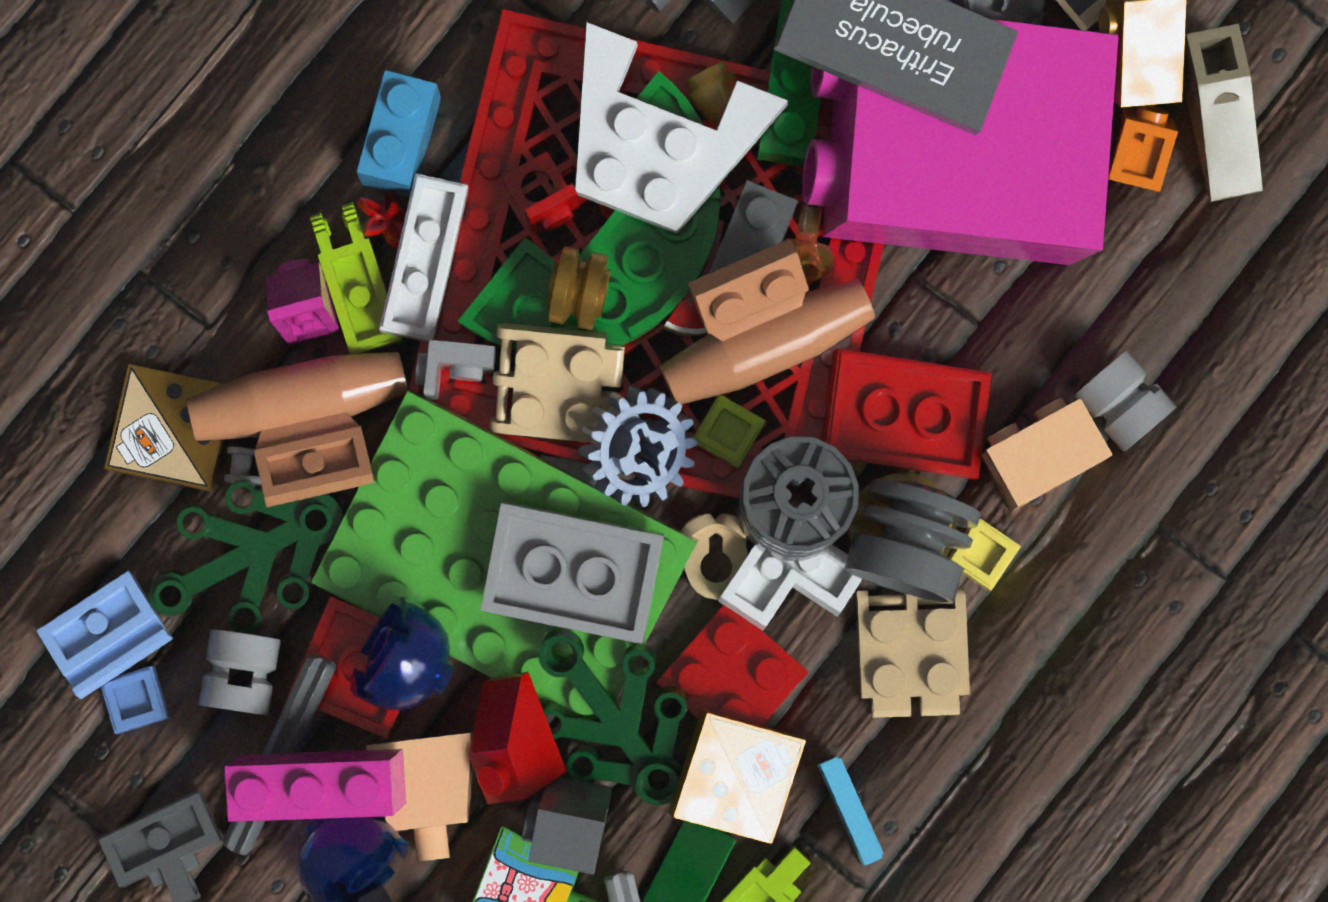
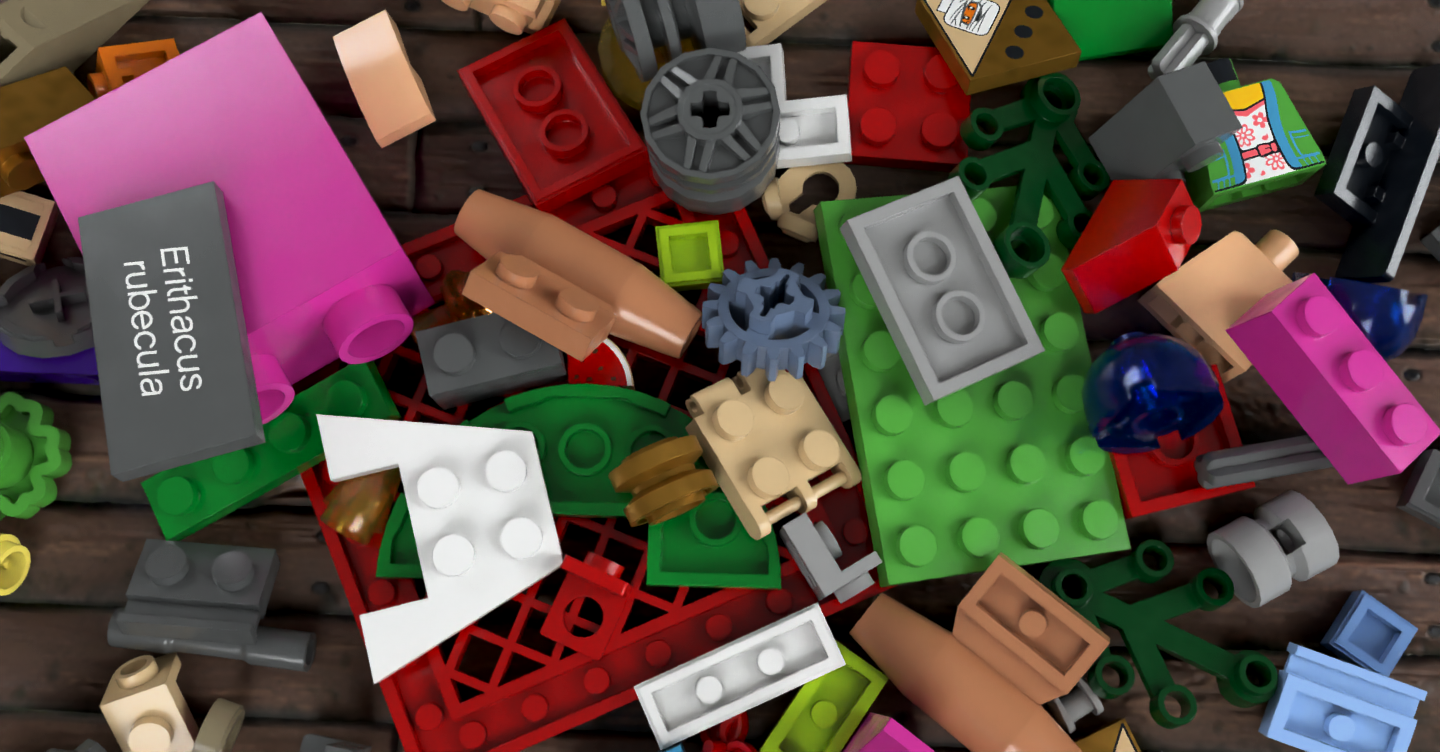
camera: 125 degrees left, 5 degrees down
none -> light nougat slope [333,9,436,148]

